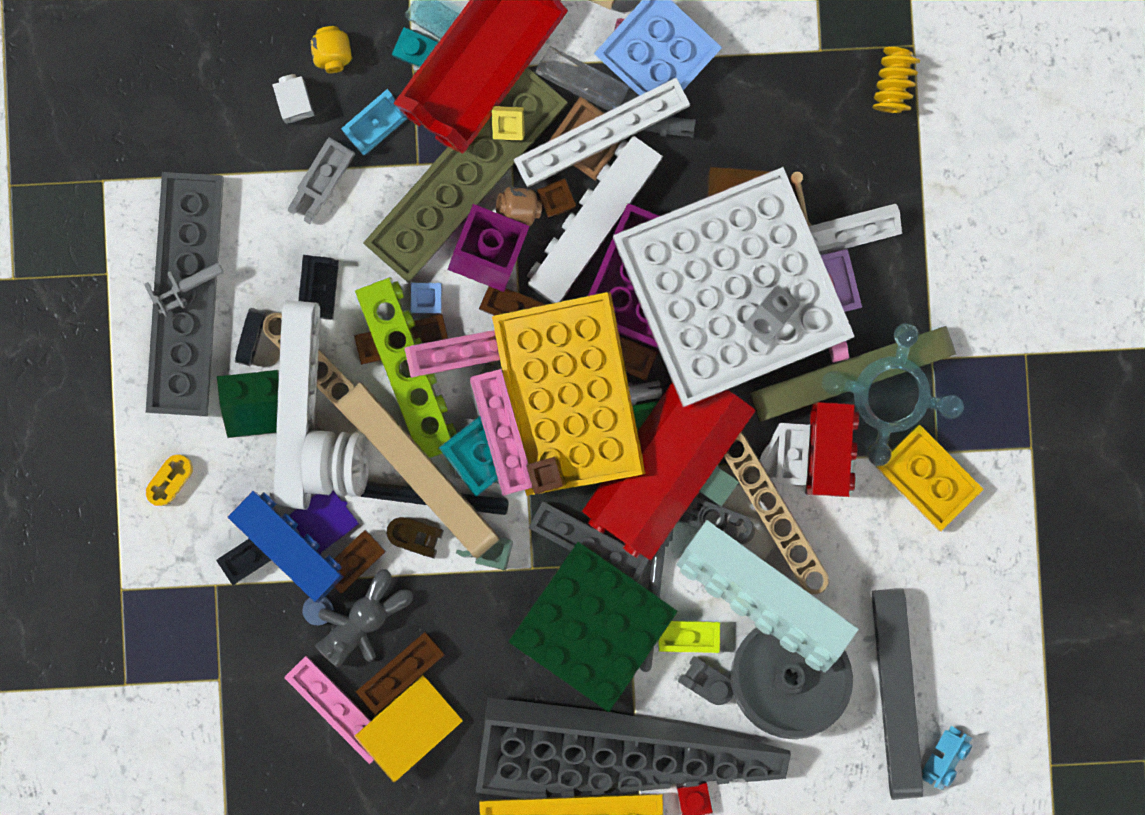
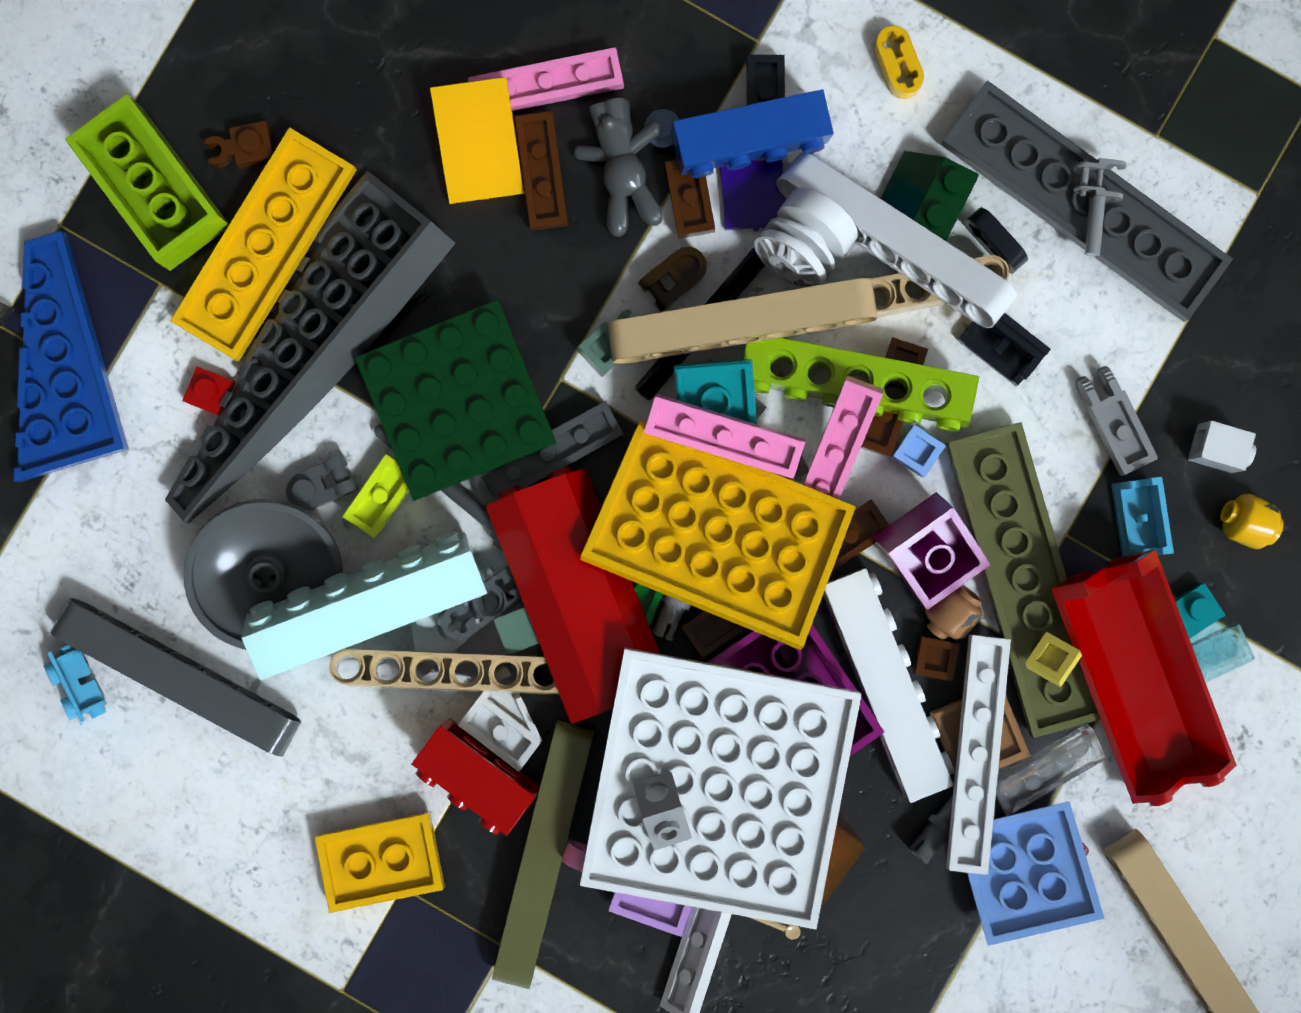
camera: 125 degrees right, 0 degrees up
reddish brown plate [526,456,566,494] -> none
clear light blue piece [822,323,964,466] -> none

